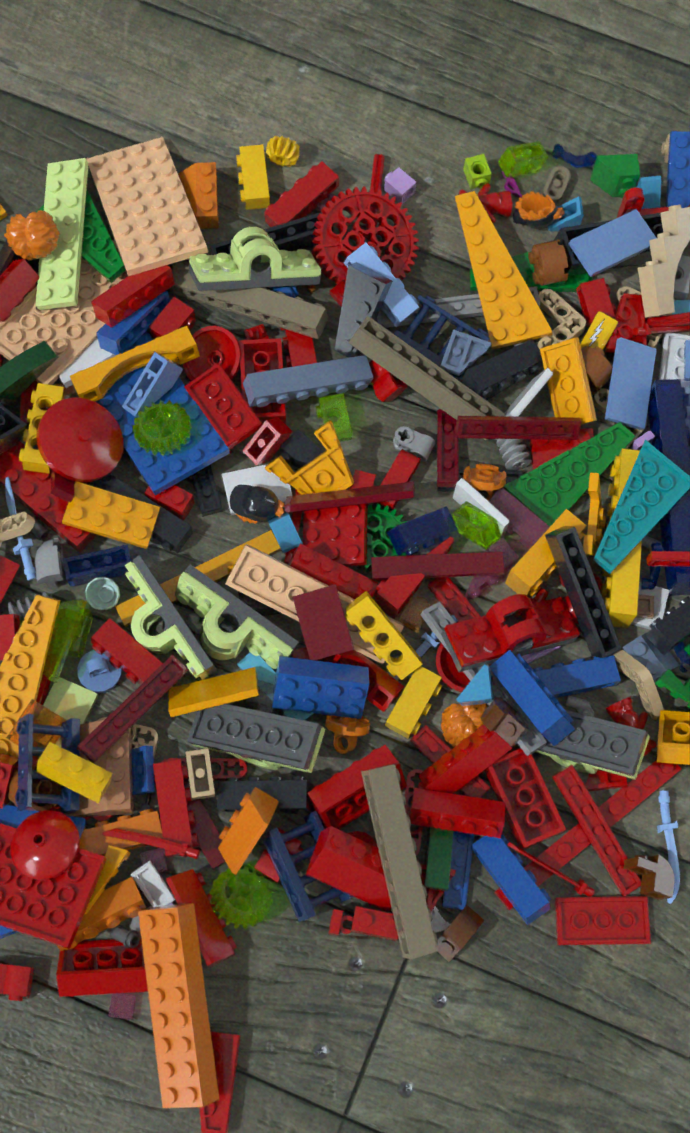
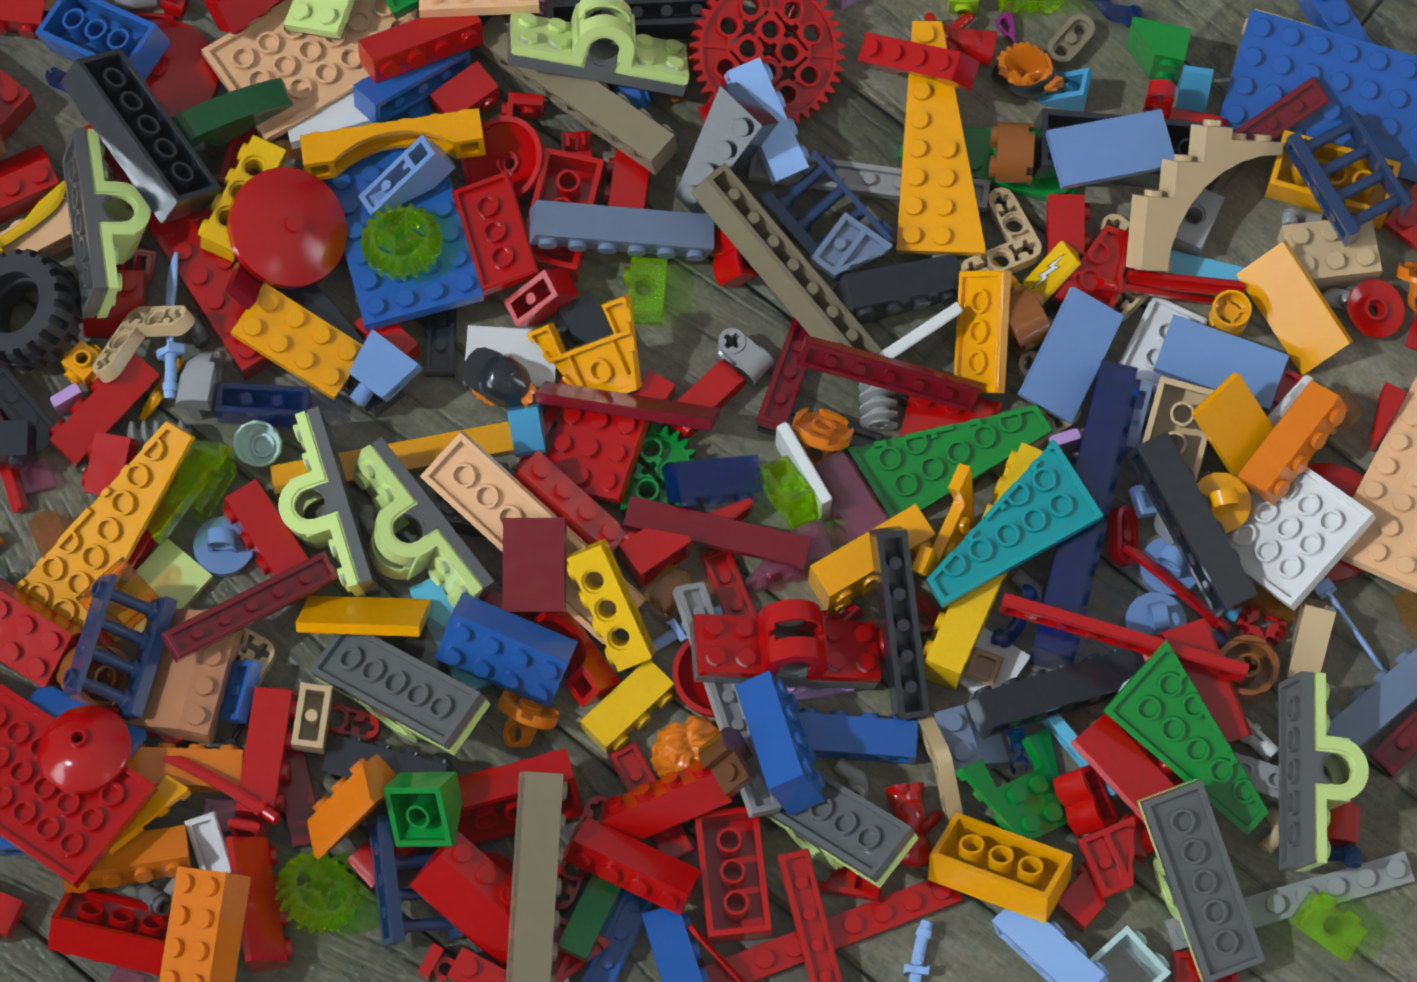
camera: 20 degrees right, 0 degrees up
yellow brick [36,742,113,803] -> none
dark azure slope [456,664,494,706] -> none
none -> light orange hand [139,358,184,421]
none -> red slope [227,816,270,837]
none -> medium blue torso [349,329,423,408]
none -> green slope [383,772,462,847]
none -> red bracket [501,92,545,119]
none -> red arch [858,32,980,91]

